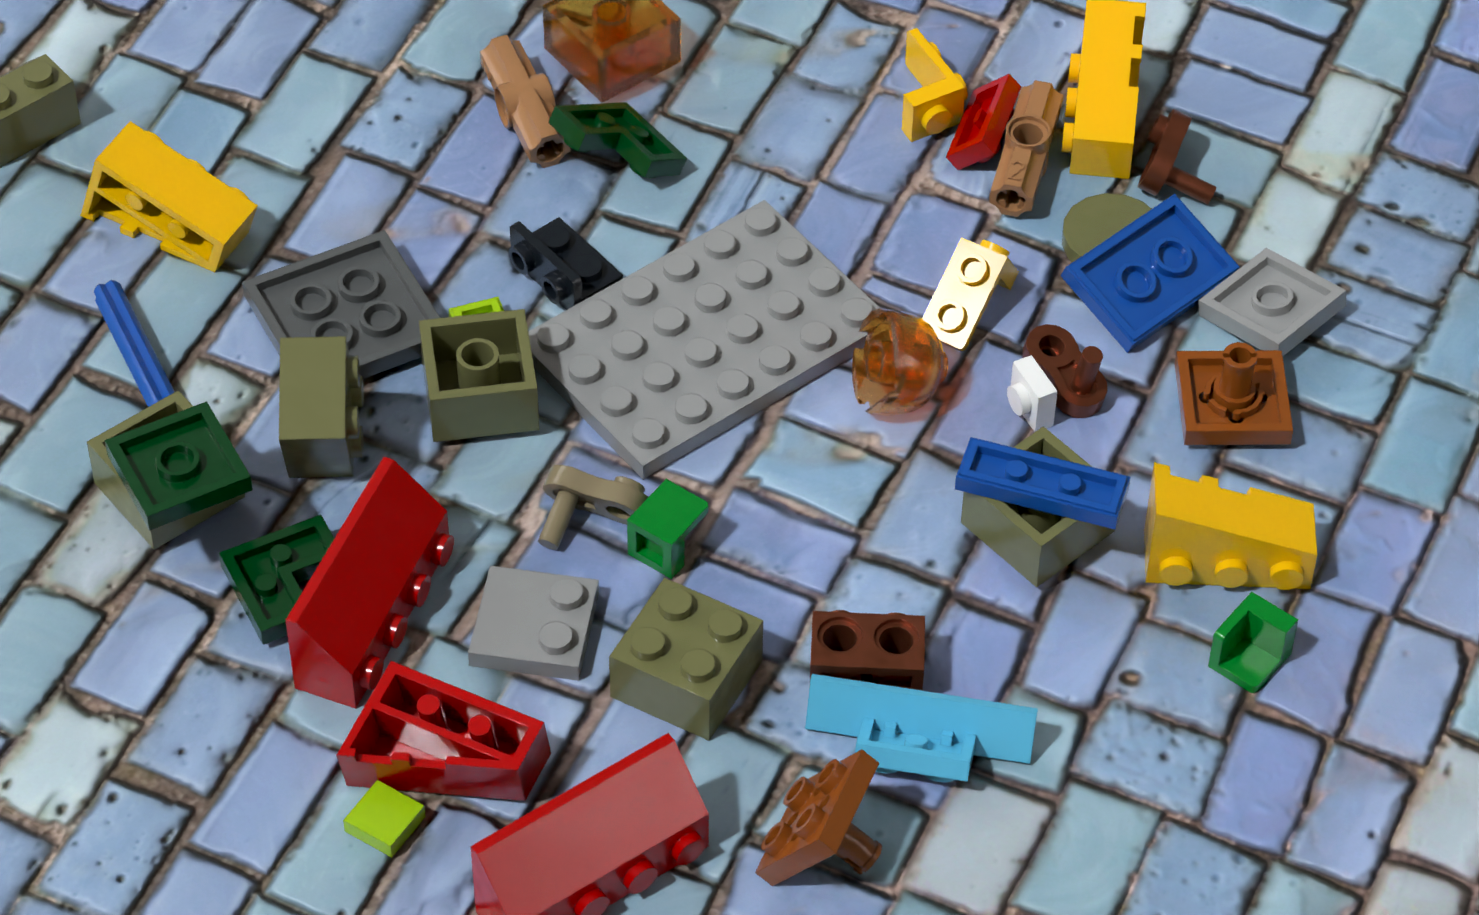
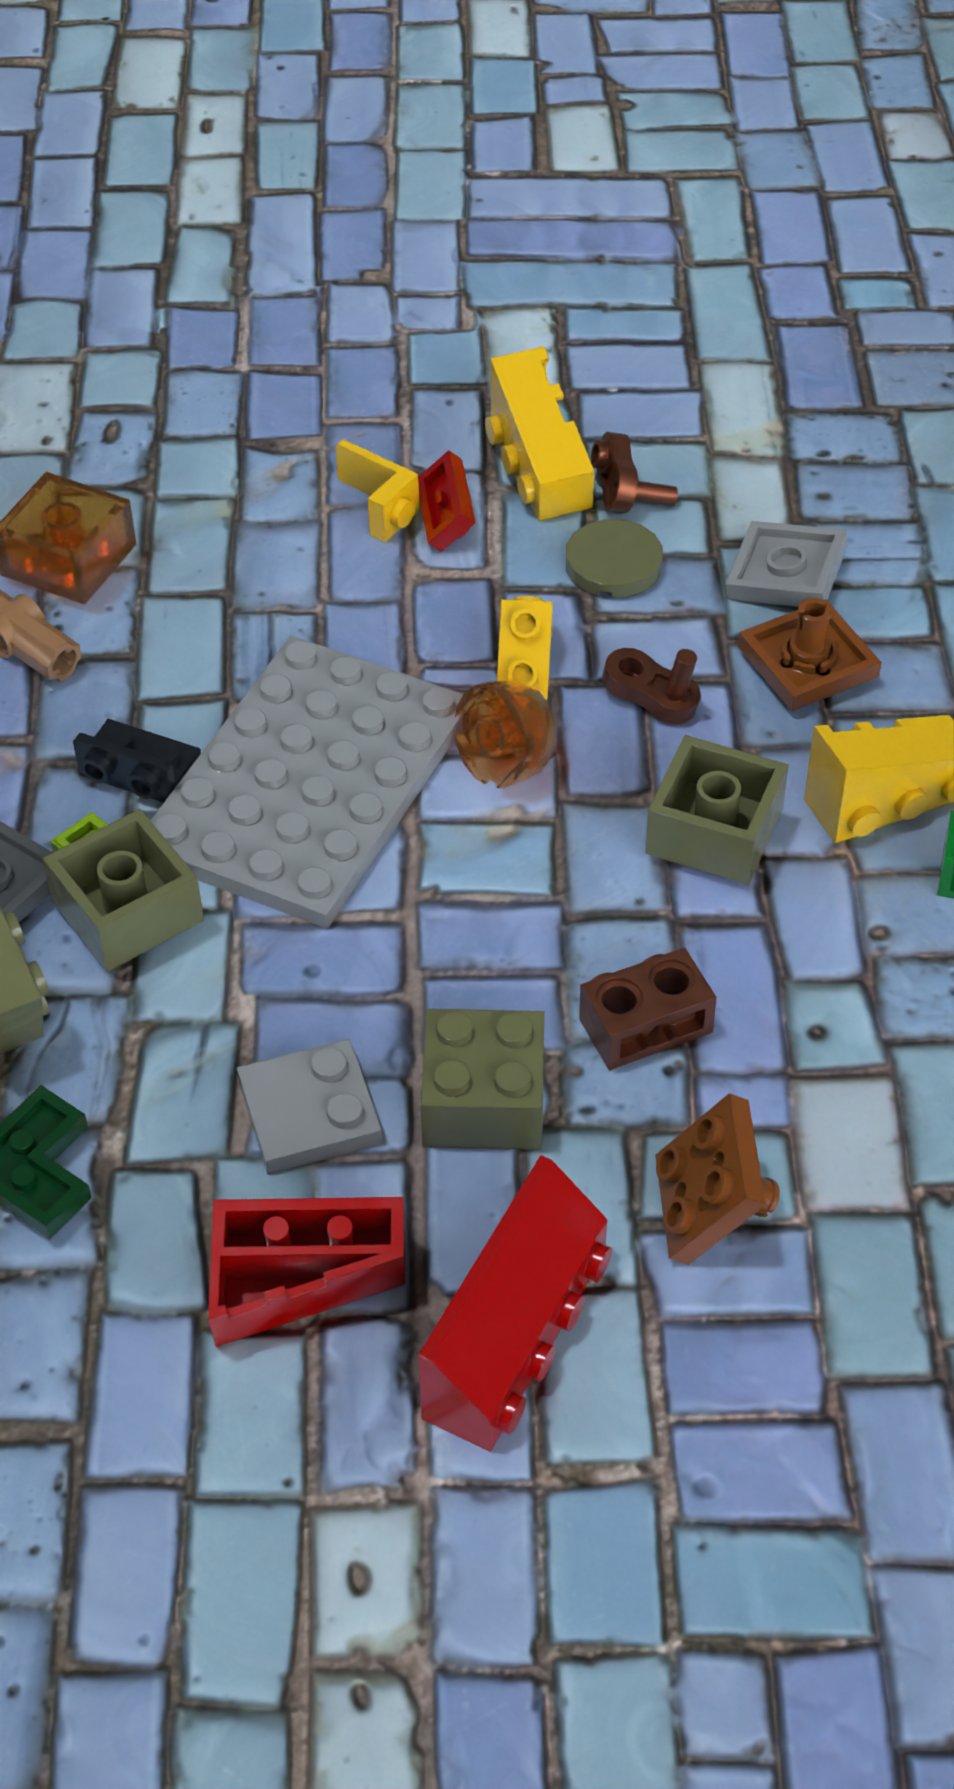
camera: 25 degrees left, 0 degrees up
red slope [285,457,454,709] -> none
lime tile [343,780,426,858] -> none
dark tan piece [538,465,648,550] -> none
dark green plate [548,102,687,179] -> none
green panel [627,479,708,579] -> none
medium azure bracket [805,674,1038,782] -> none
blue tile [955,437,1131,530] -> none
medium nougat piece [989,80,1063,217] -> none
white plate [1007,355,1057,432] -> none
blue tile [1060,194,1240,353] -> none

